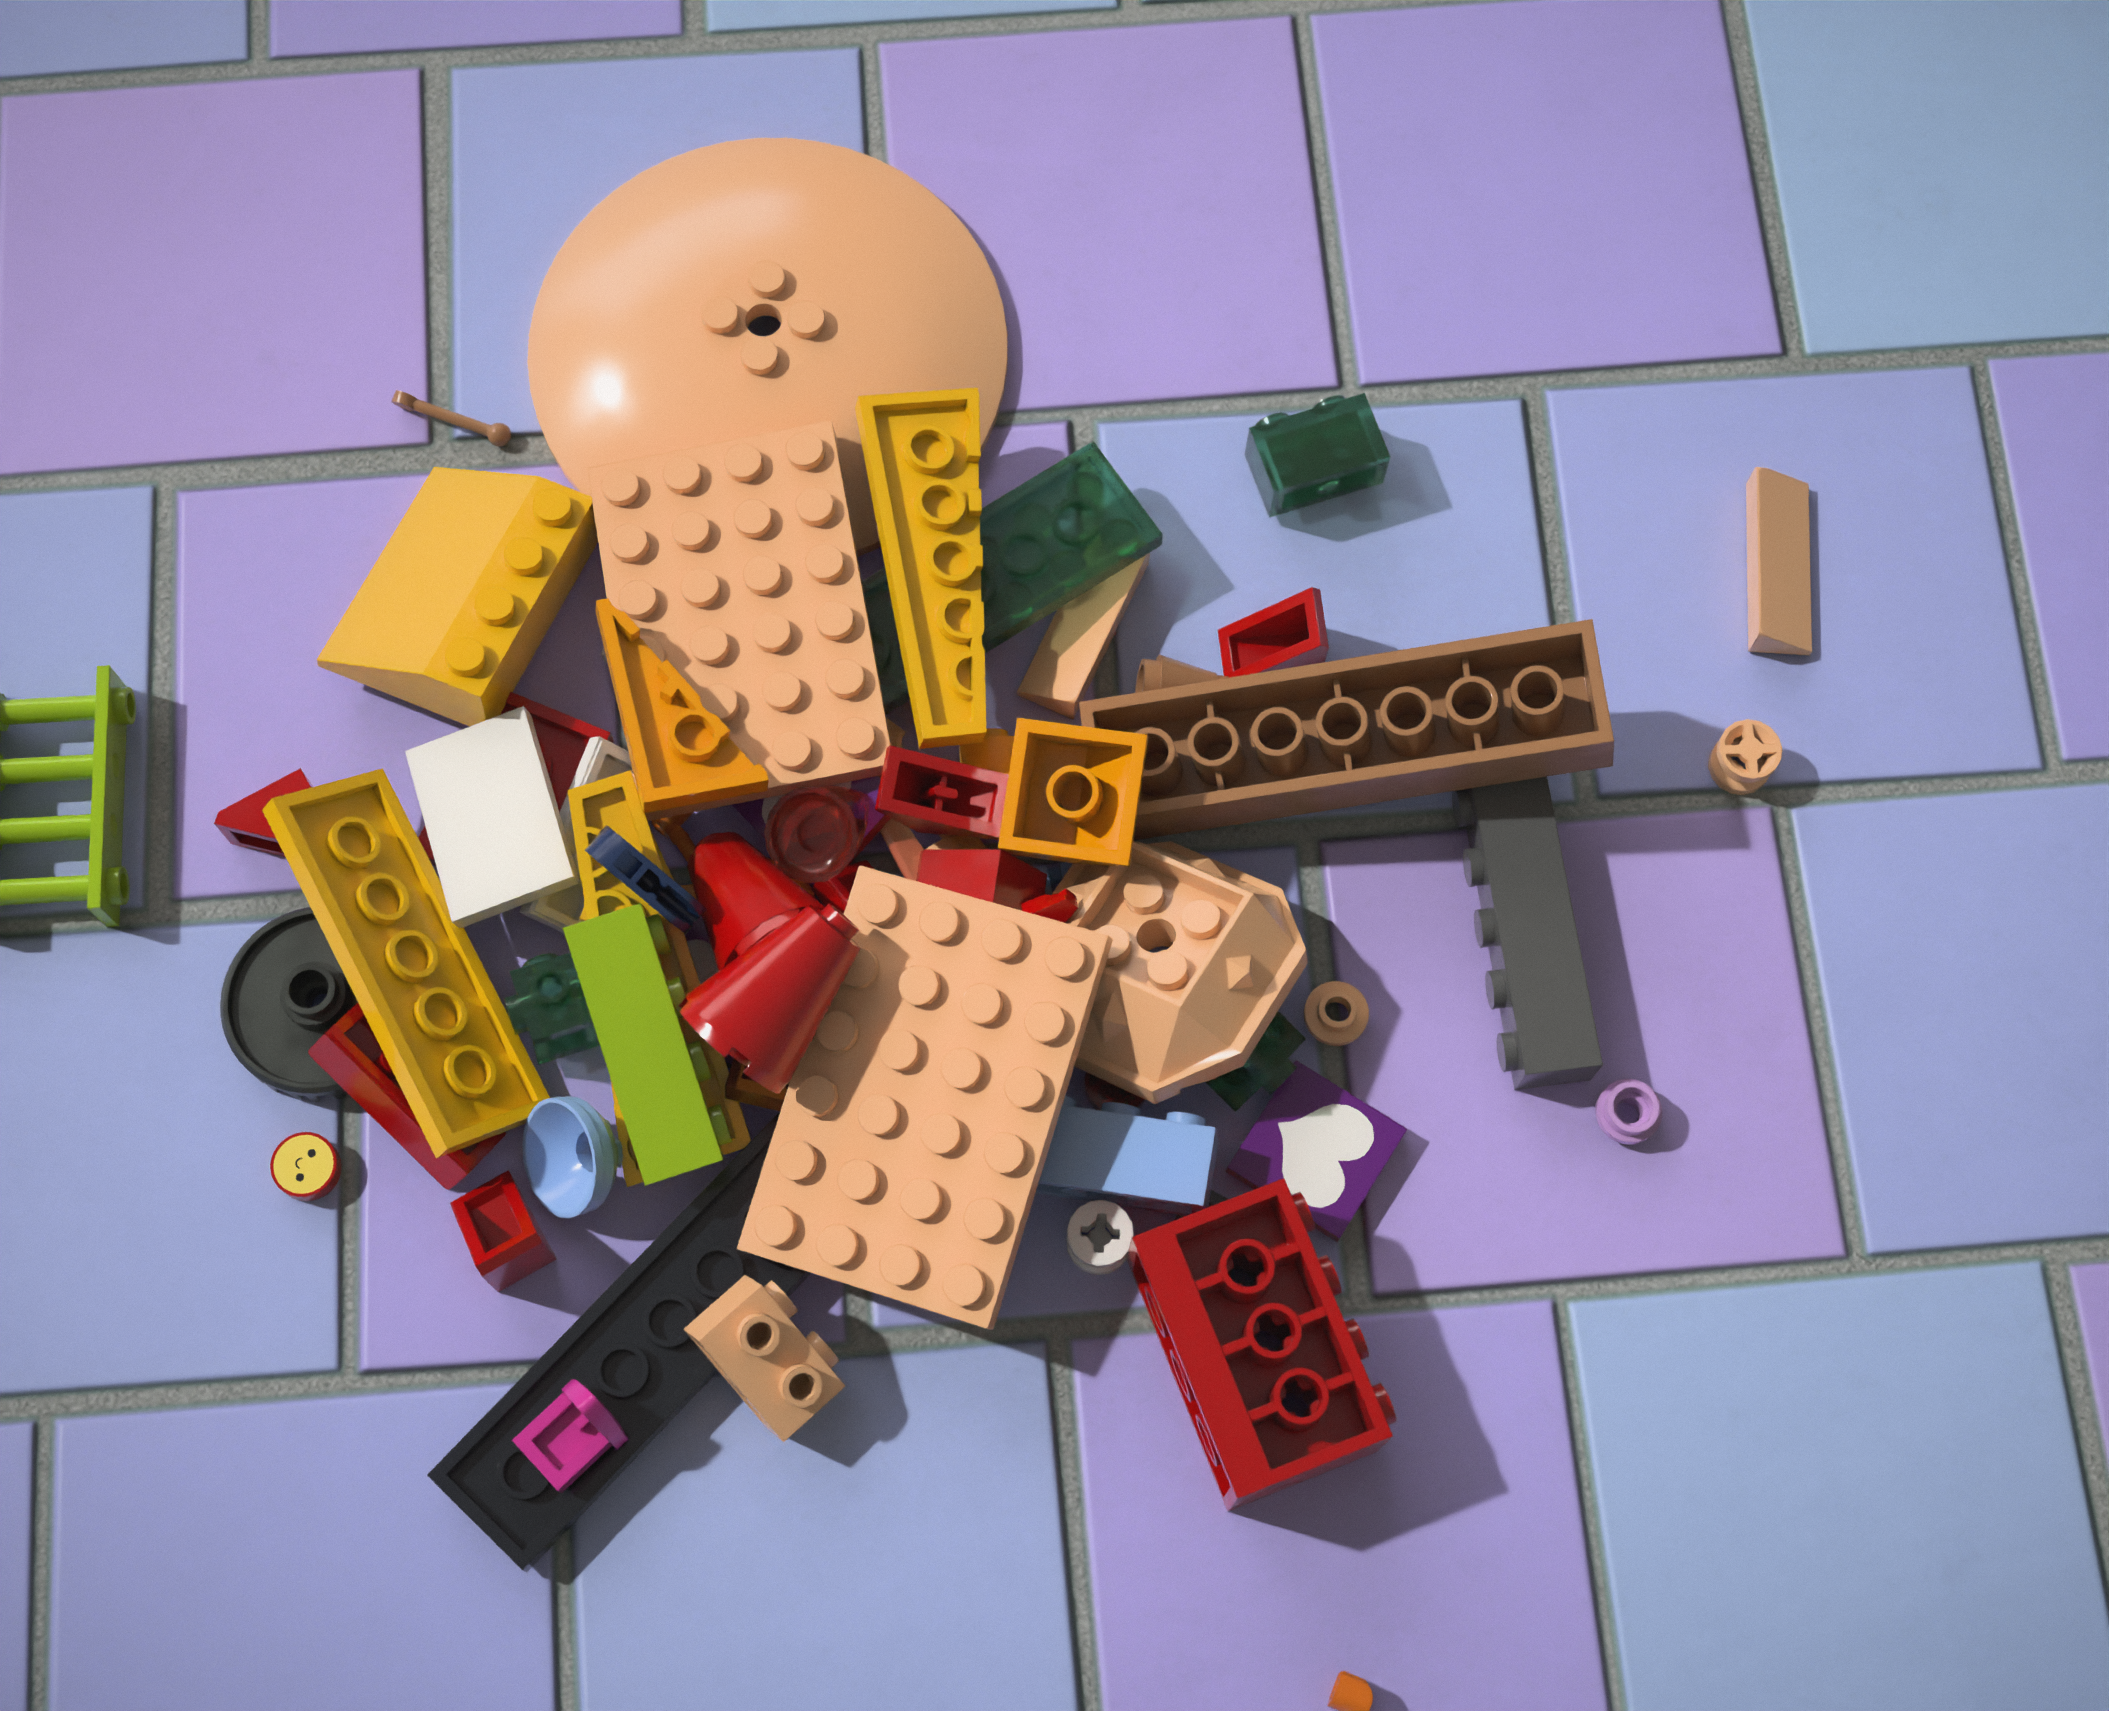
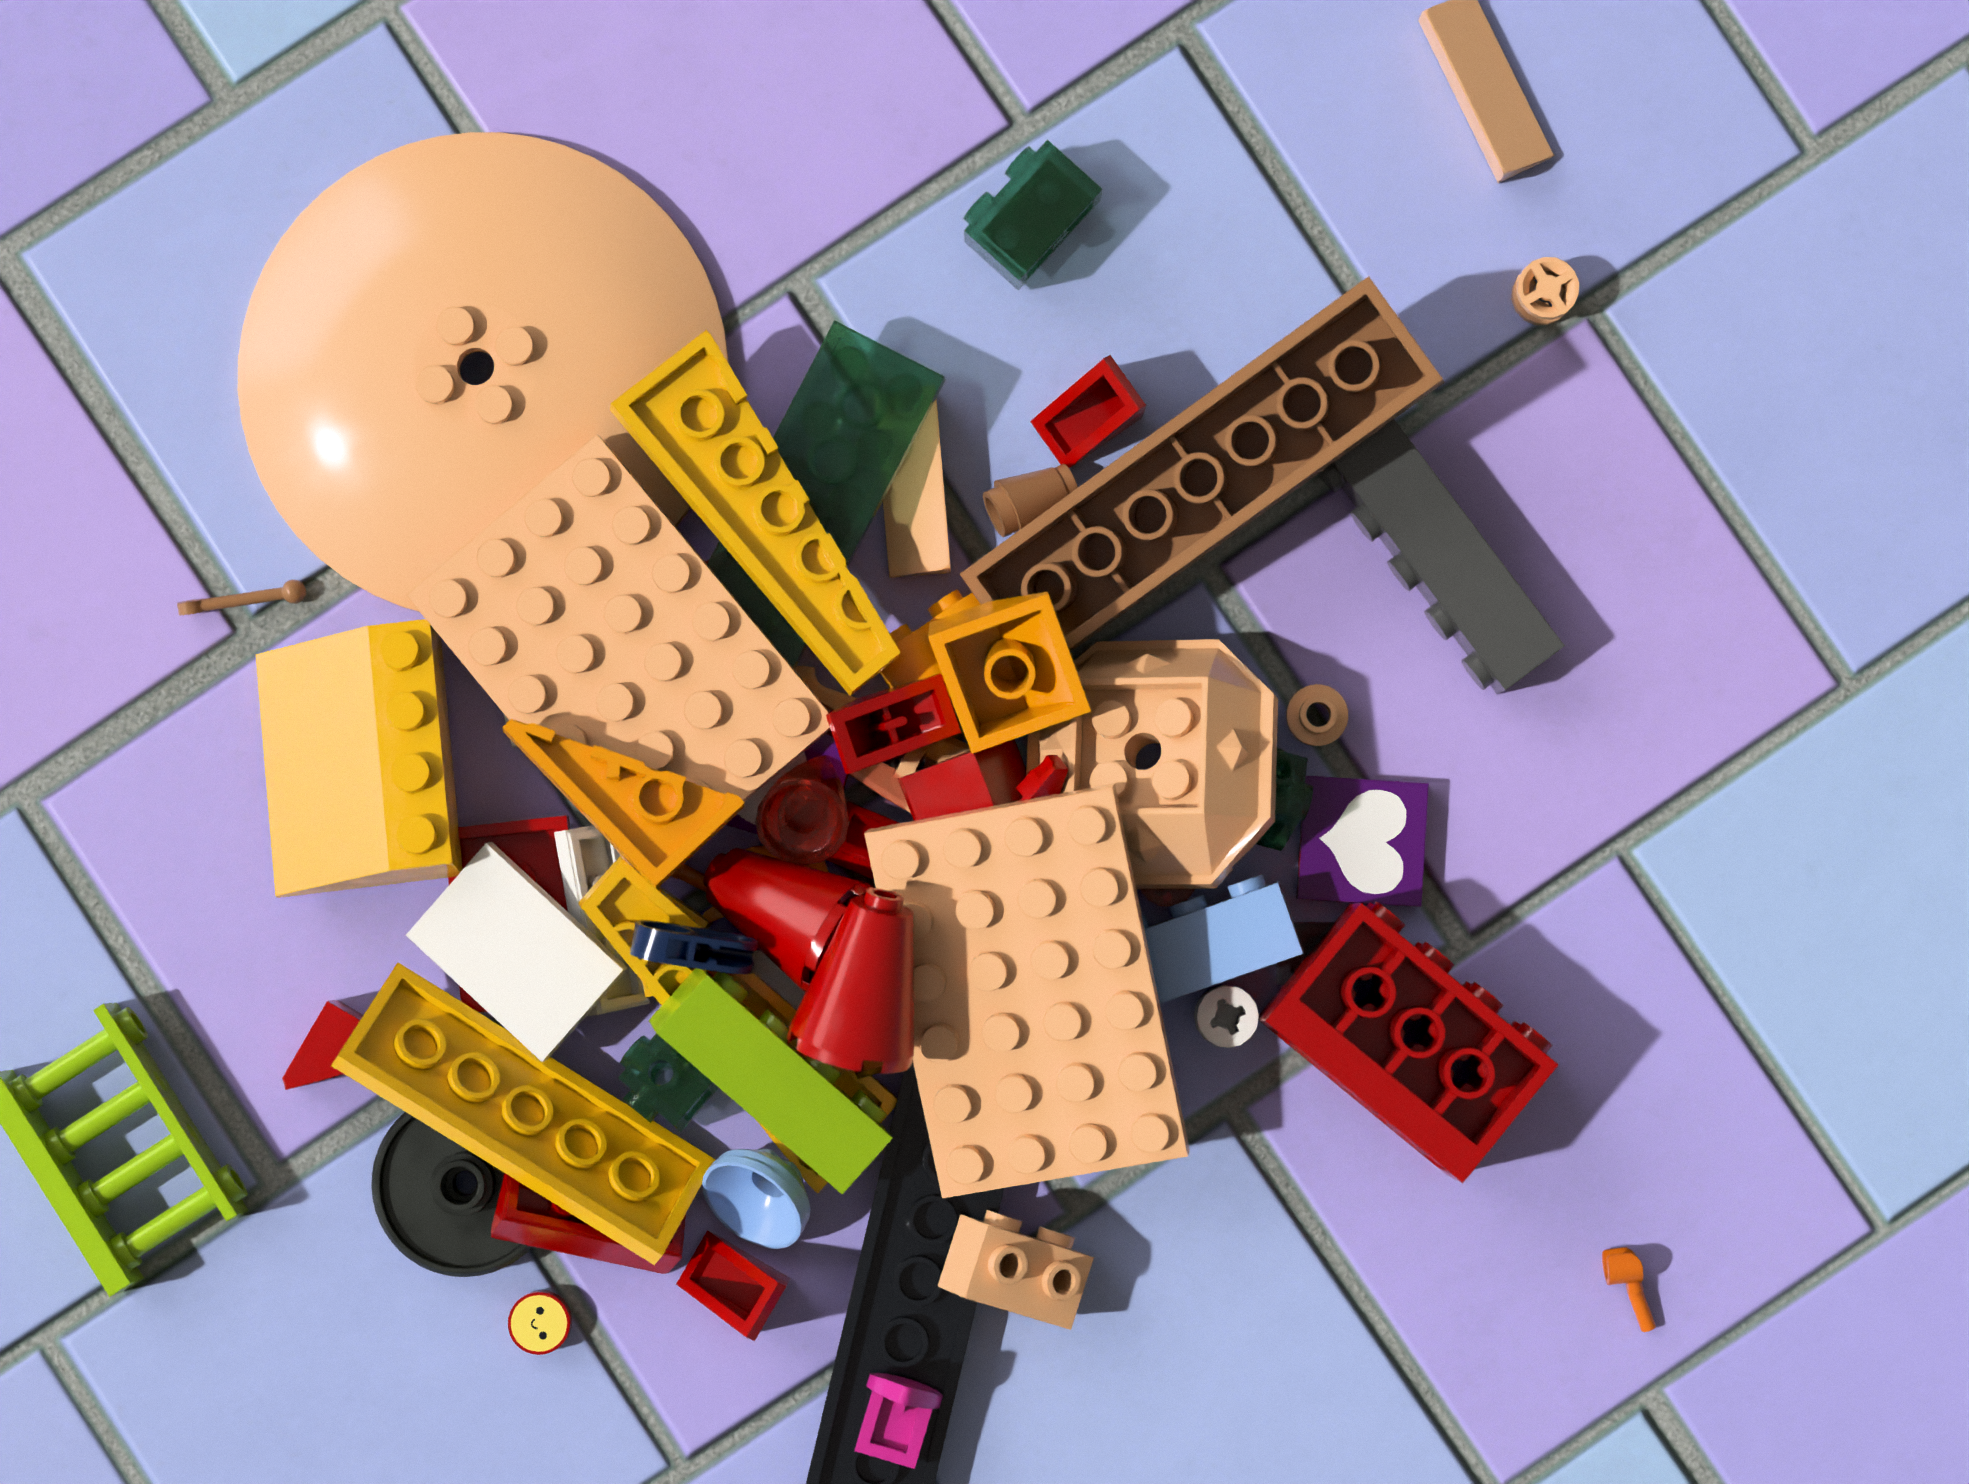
camera: 30 degrees left, 15 degrees up
lavender plate [1595,1079,1662,1145] -> none

